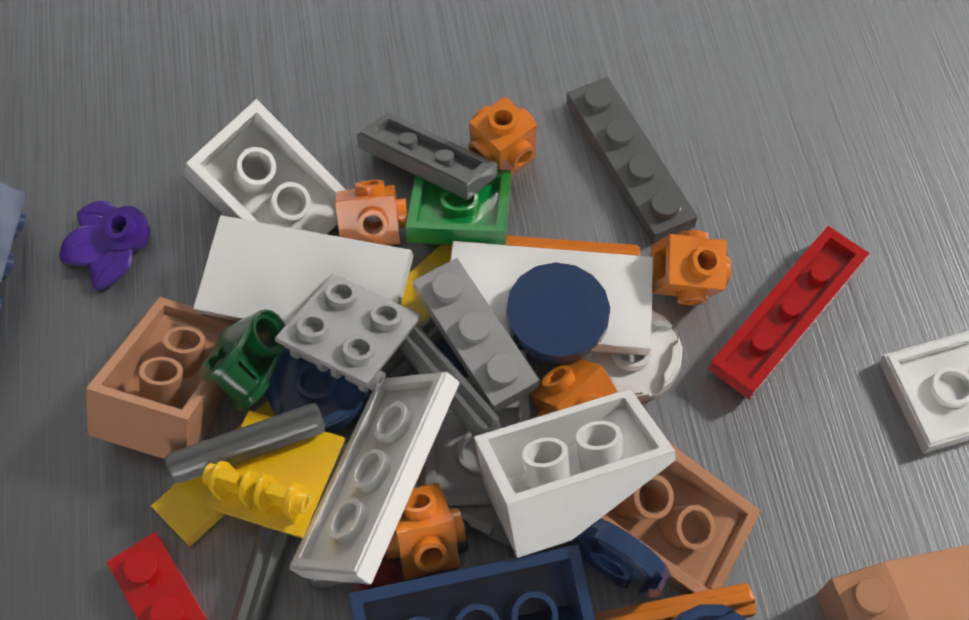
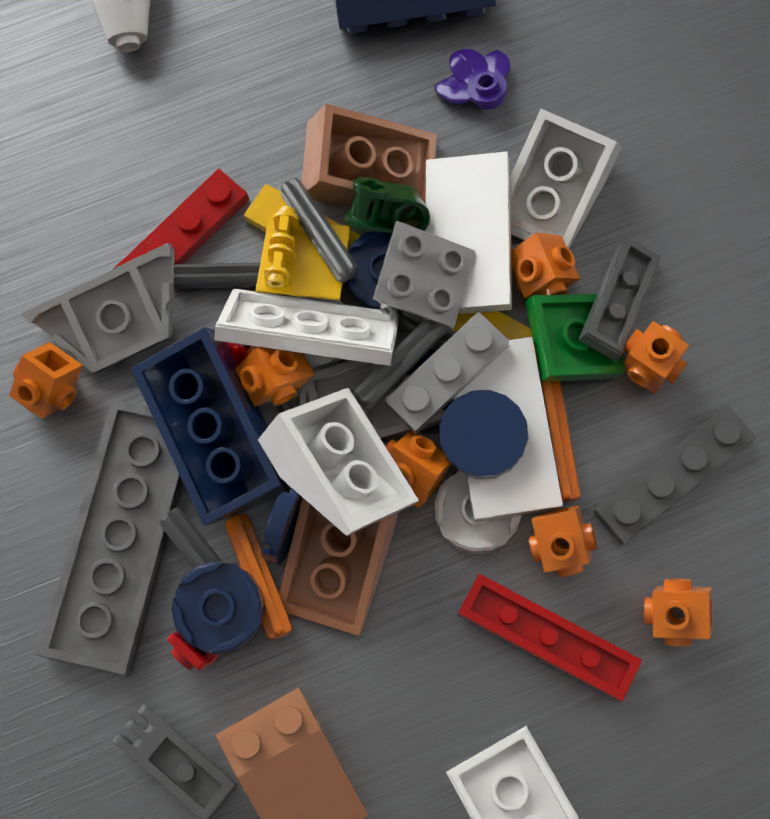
camera: 80 degrees right, 10 degrees up
none -> orange brick [644,578,713,646]

